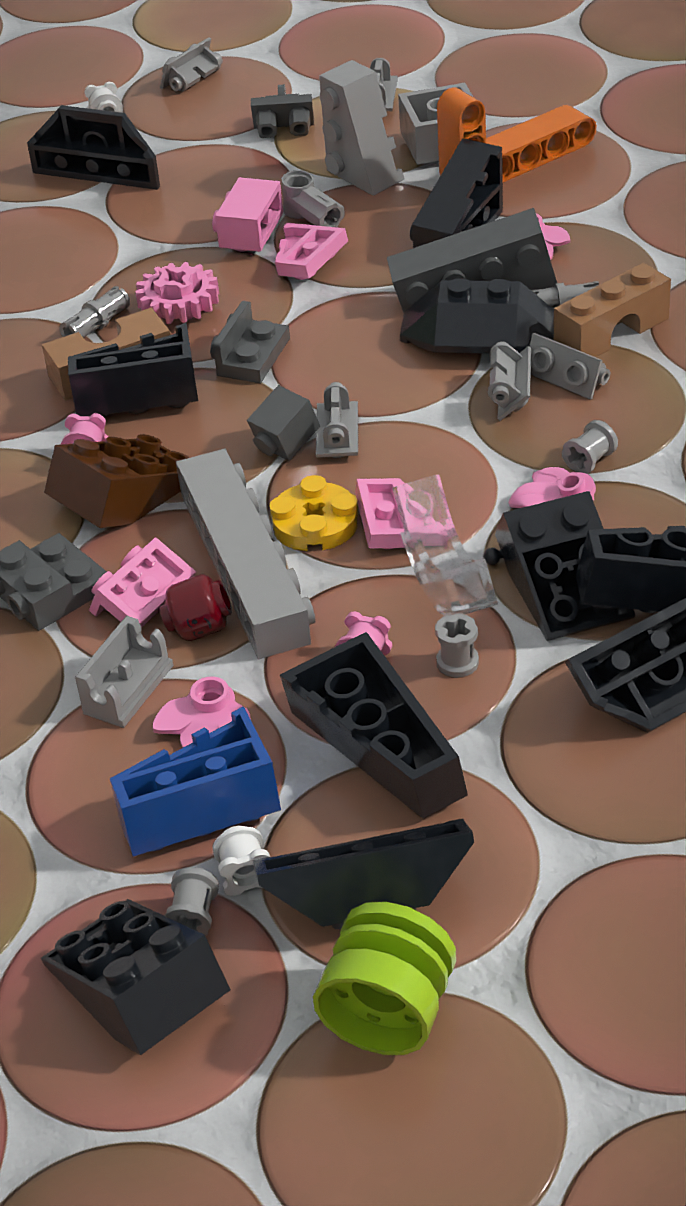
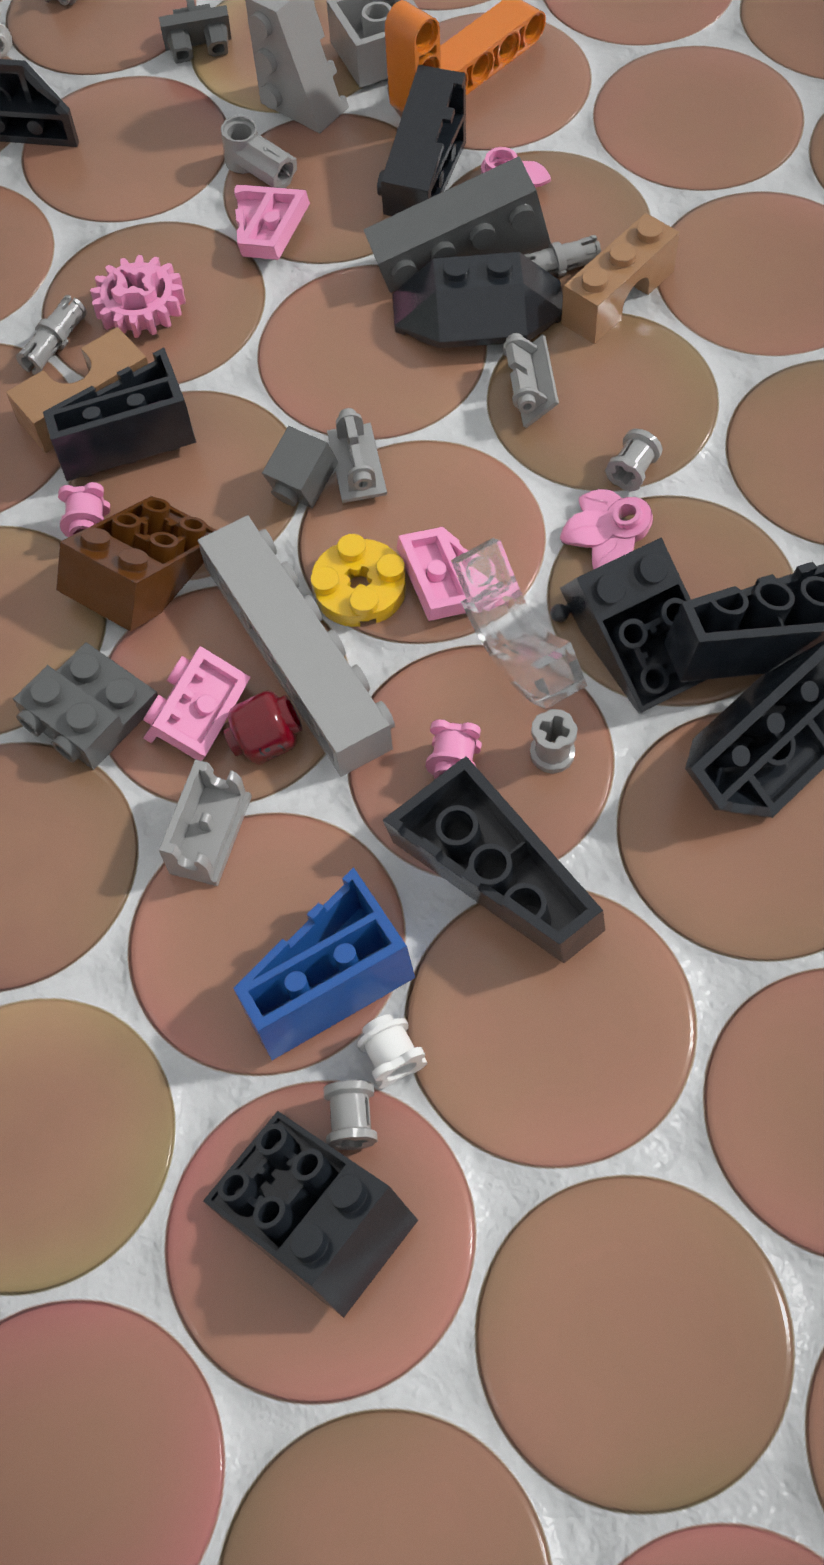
camera: 10 degrees left, 20 degrees up
bright pink plate [153,676,251,748] -> none
dark grey bracket [210,301,290,383] -> none
bright pink brick [212,177,283,252] -> none
black wedge [253,818,474,930] -> none
lime wheel [313,902,456,1055] -> none
light grey hinge [529,333,611,399] -> none

